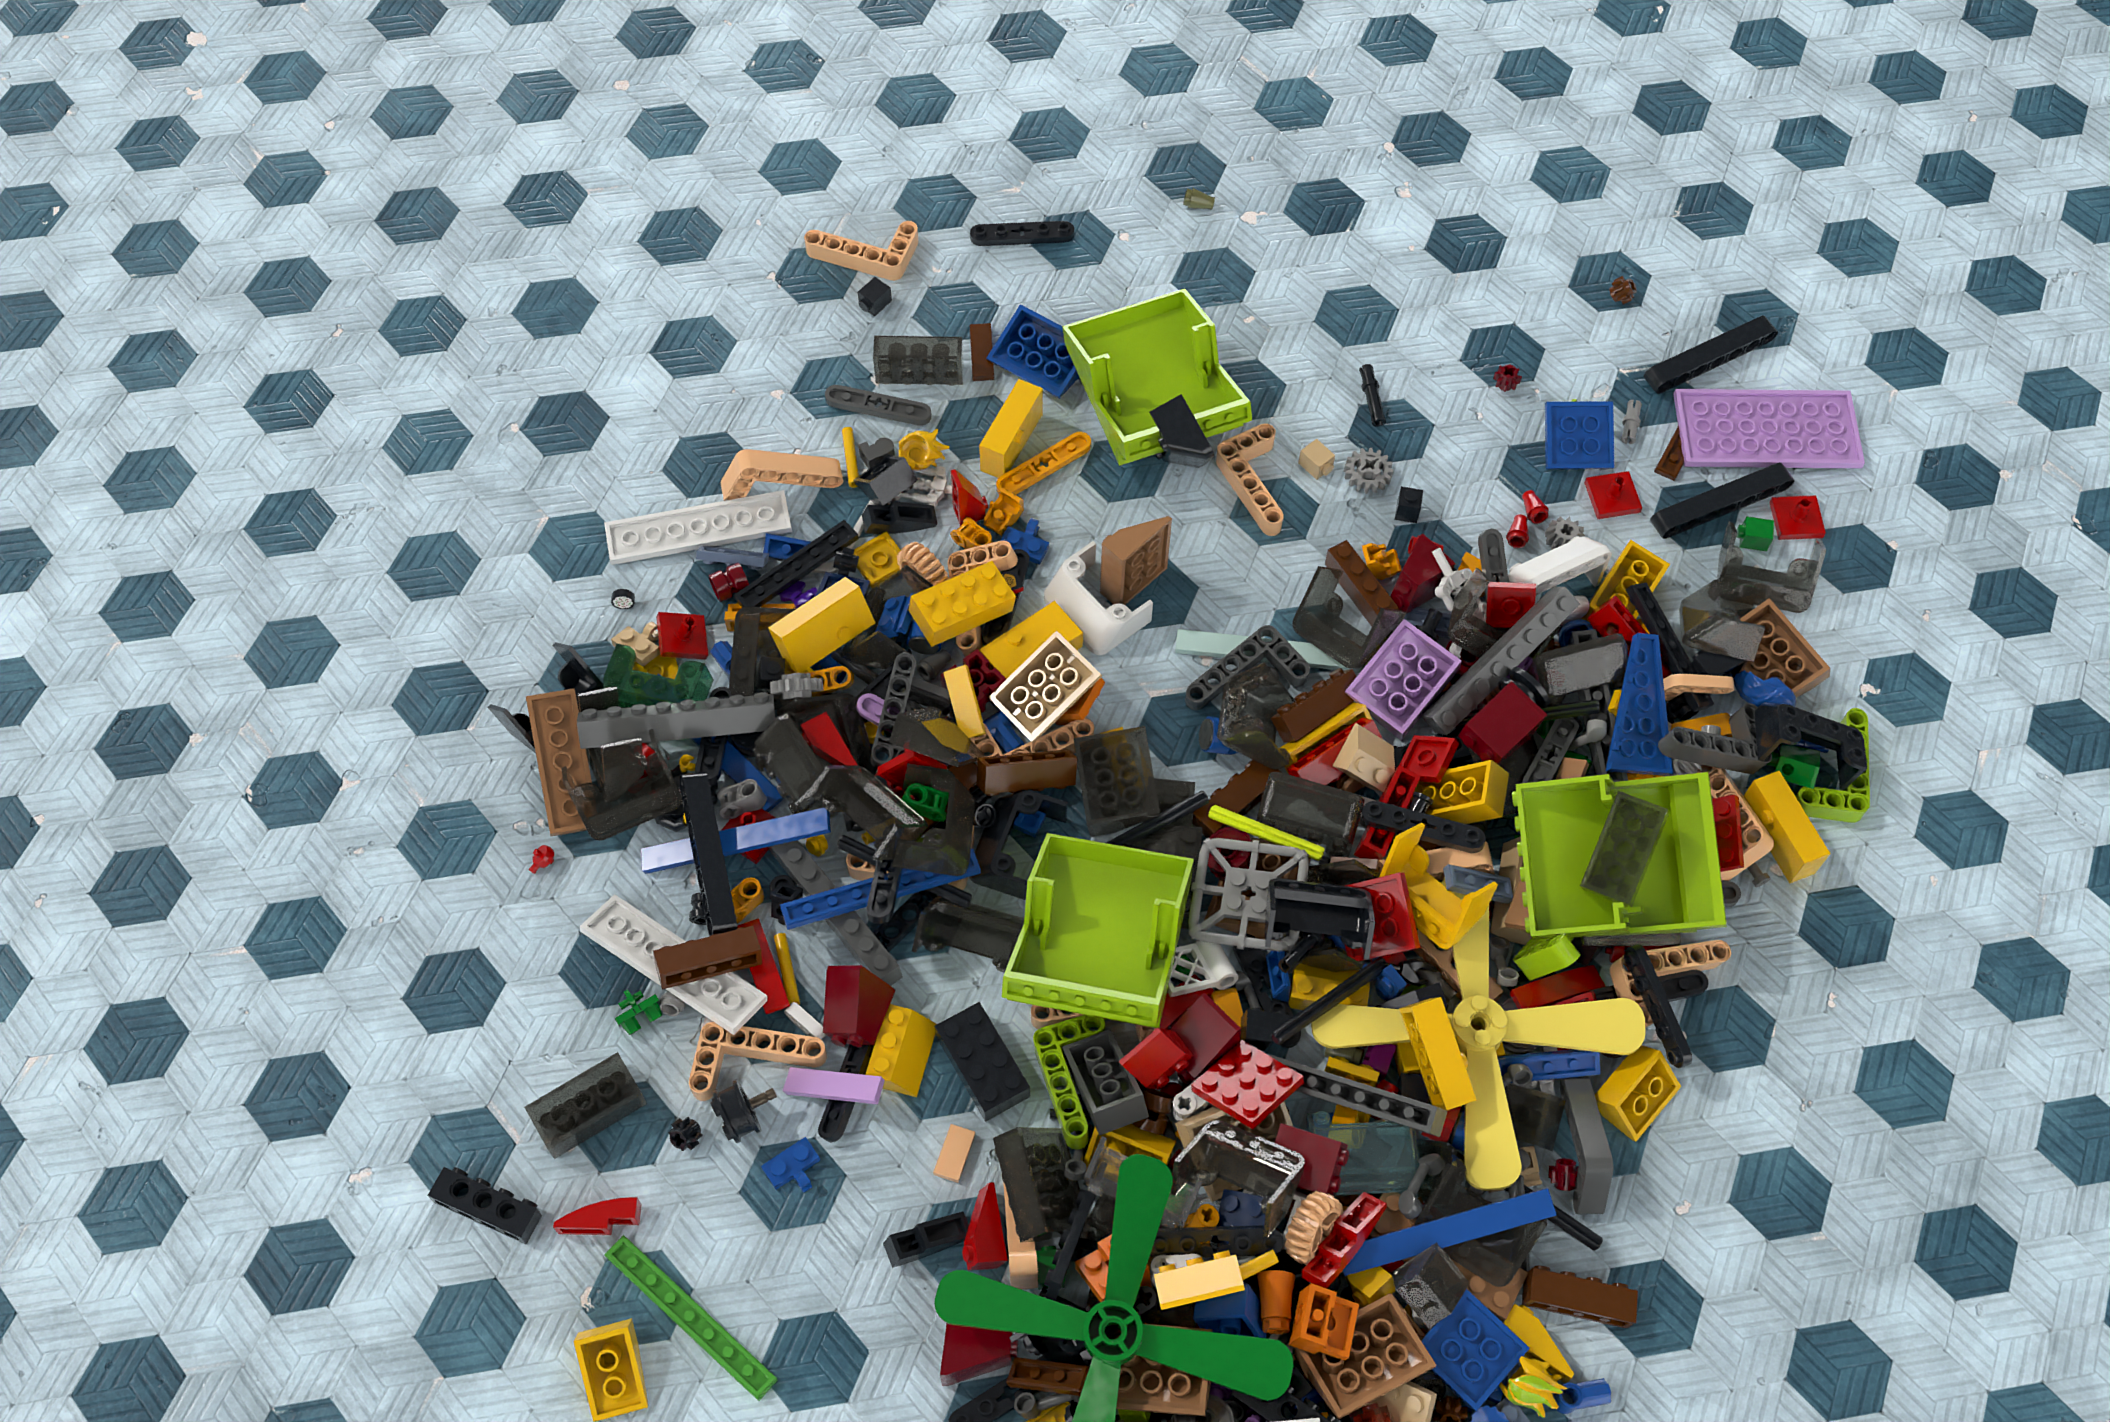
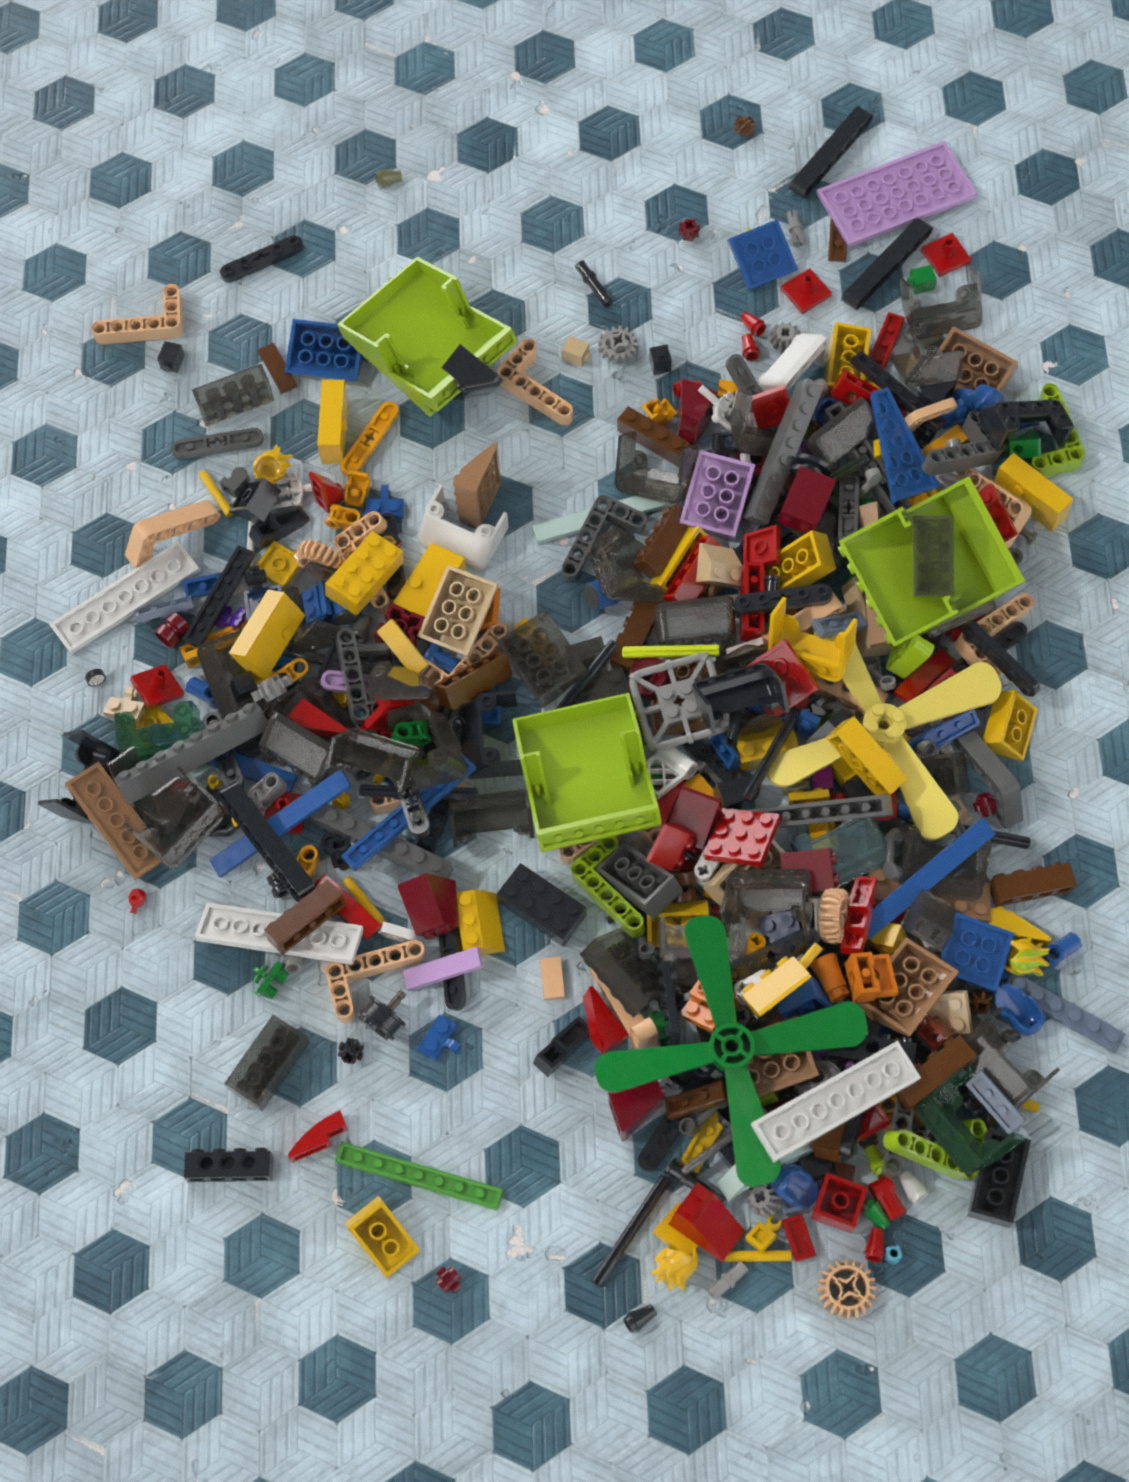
camera: 20 degrees left, 5 degrees up
none -> red tile [869,312,906,369]
none -> blue plate [941,398,973,430]

